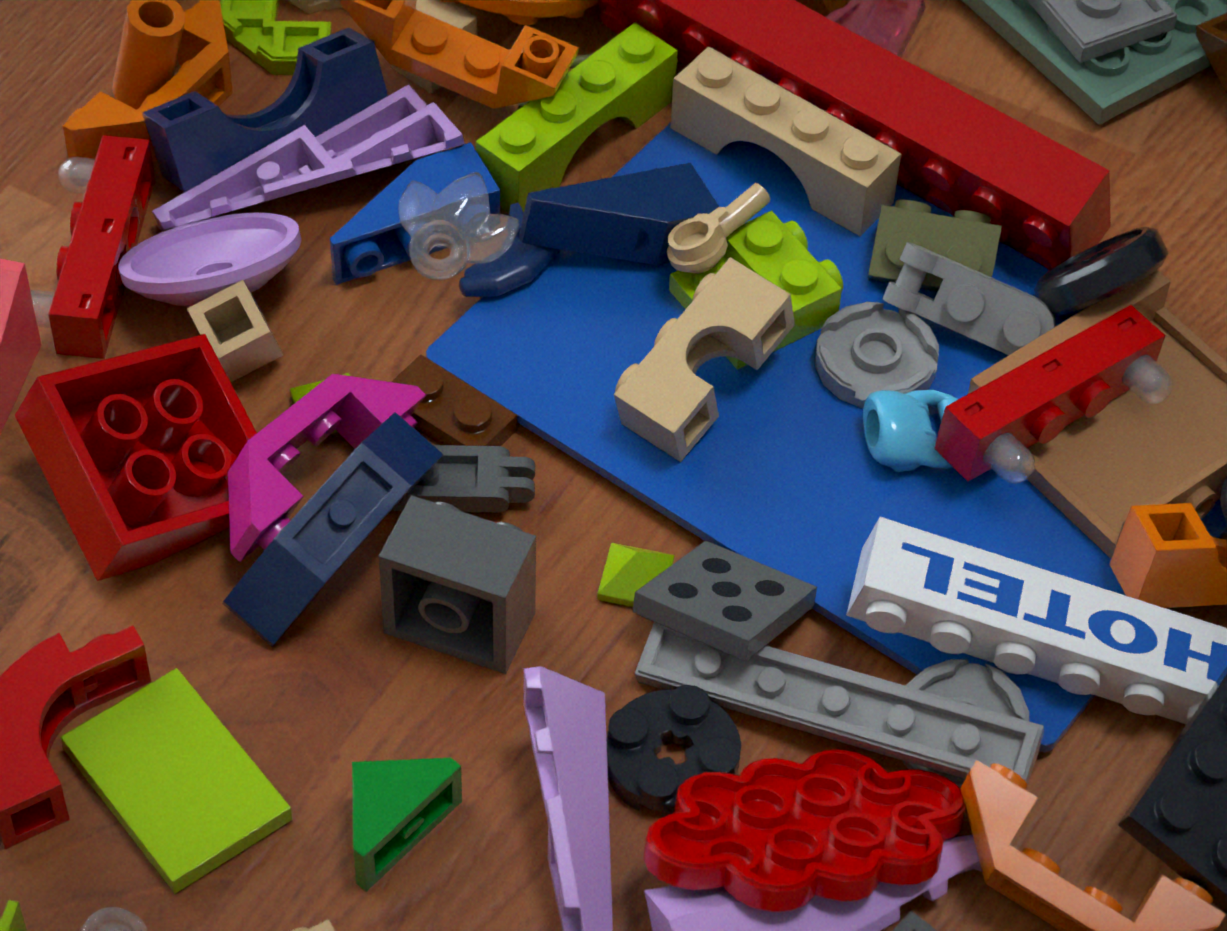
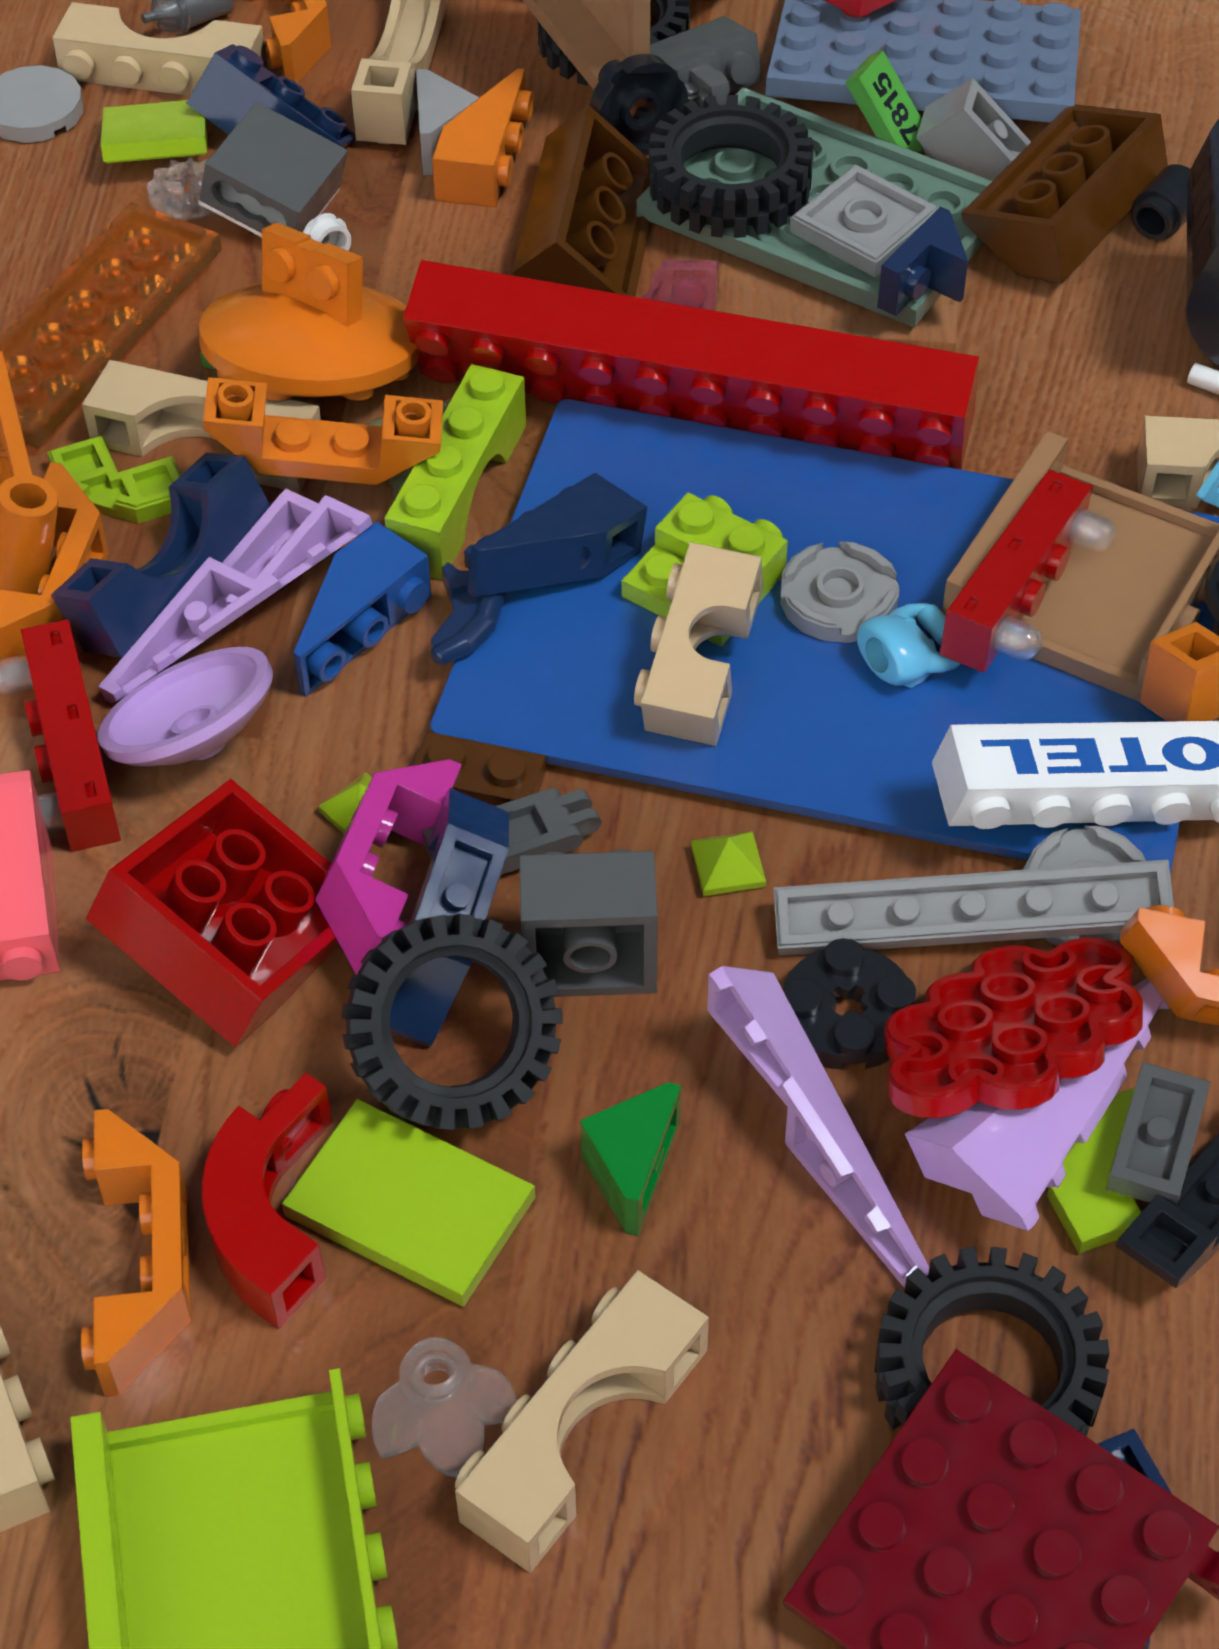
camera: 20 degrees left, 0 degrees up
tan brick [187,280,284,382] -> none
clear plate [398,172,519,280] -> none
dark grey tile [633,541,817,661] -> none
tan plate [667,183,770,273] -> none
tan arch [670,47,901,236] -> none
olive bracket [868,200,1002,292] -> none
light grey plate [882,242,1057,355] -> none
black wheel [1034,227,1169,316] -> none
none -> black tyre [342,914,563,1130]
none -> dark blue slope [877,206,968,316]

